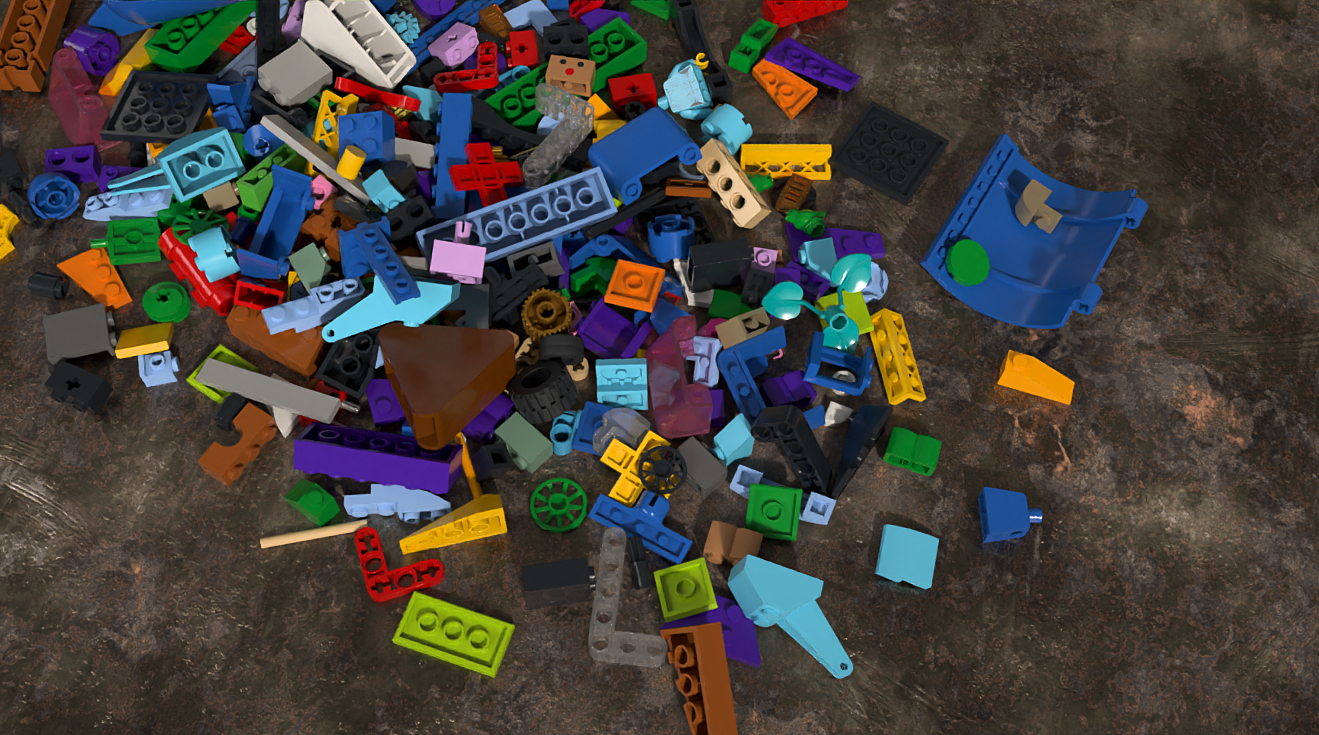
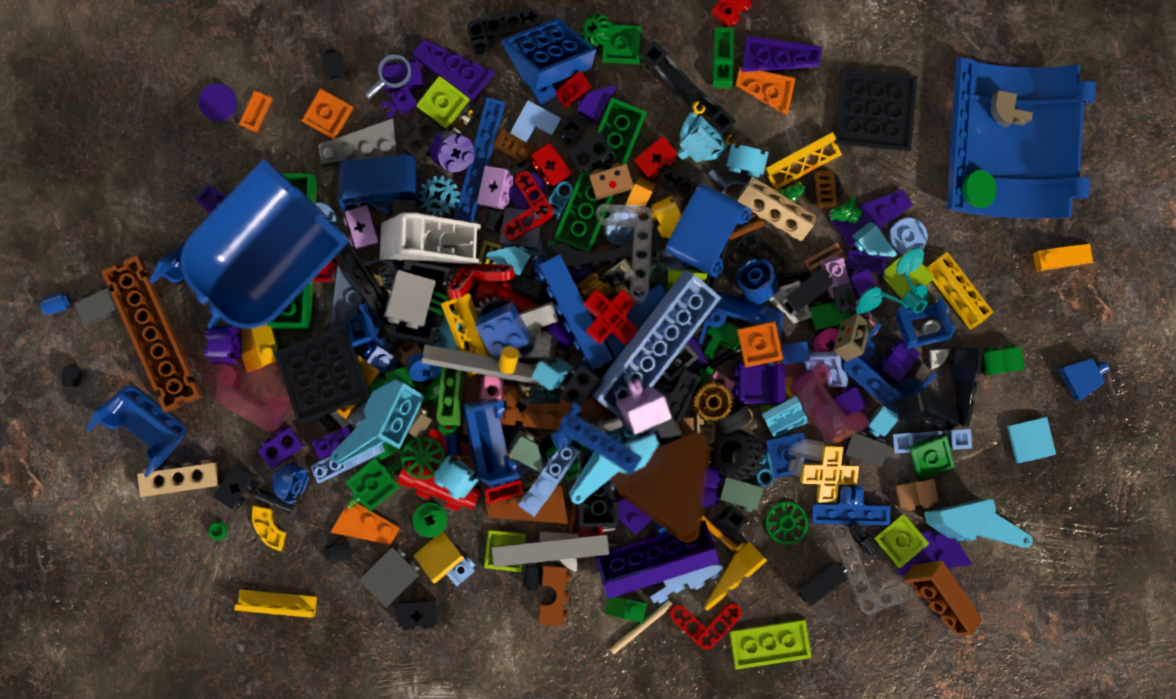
camera: 30 degrees left, 25 degrees up
black wheel [638,446,687,495] -> none

